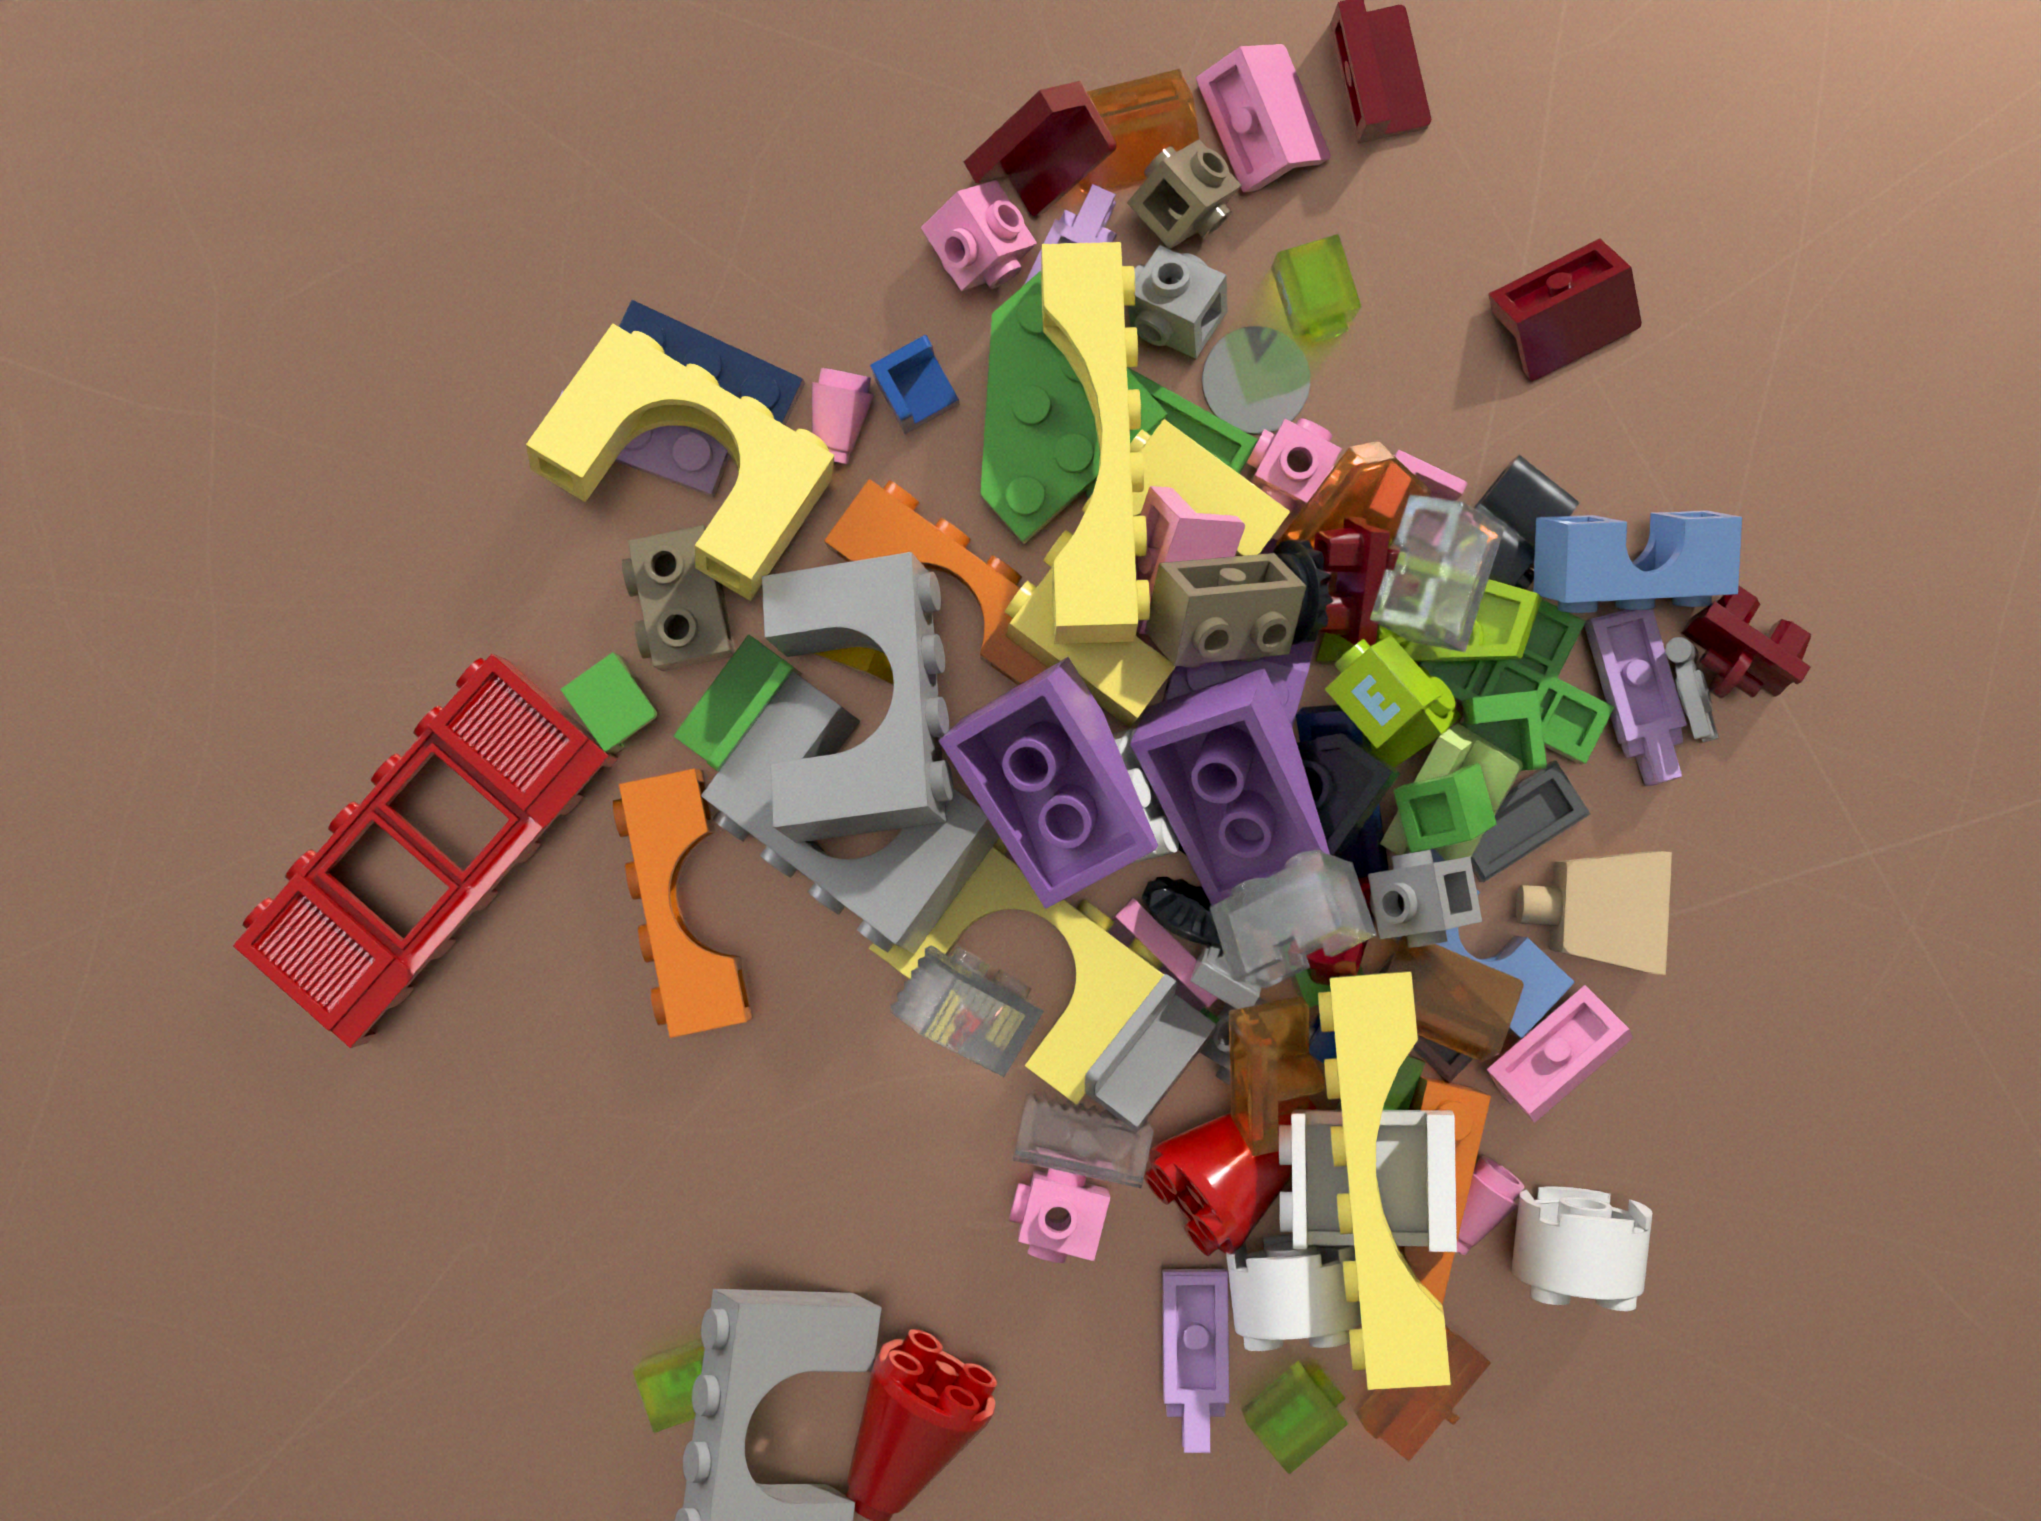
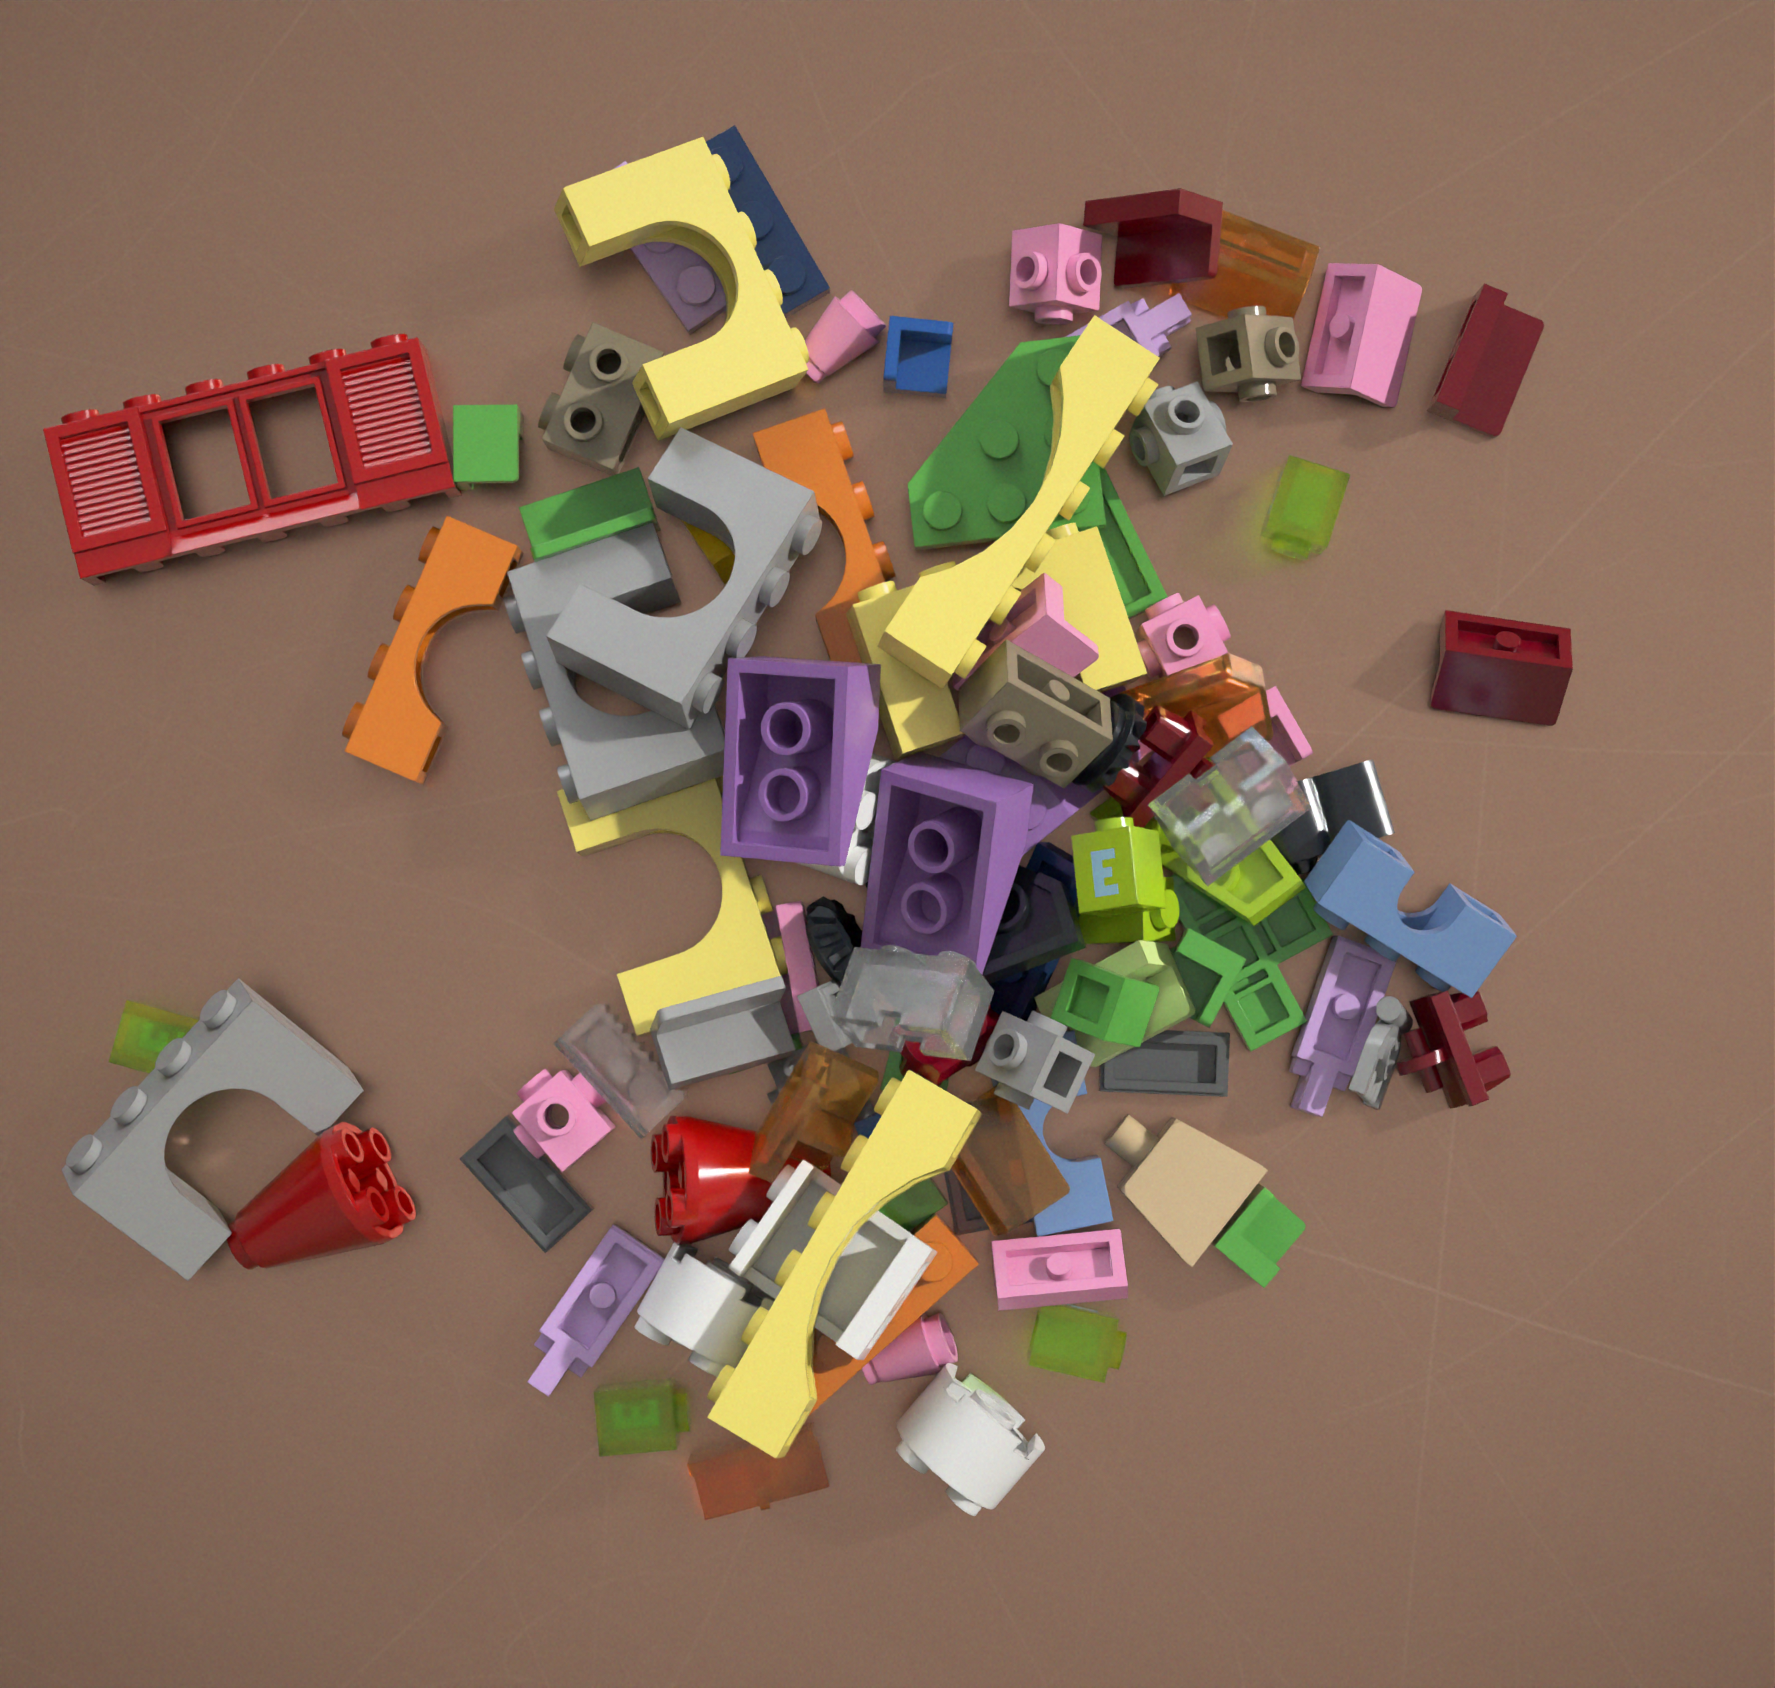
camera: 30 degrees right, 0 degrees up
clear brick [891,945,1044,1078] -> none
light grey piece [1202,326,1310,434] -> none
none -> dark grey tile [460,1115,594,1253]
none -> clear neon green brick [1026,1304,1127,1383]
none -> bright green panel [1211,1184,1306,1288]

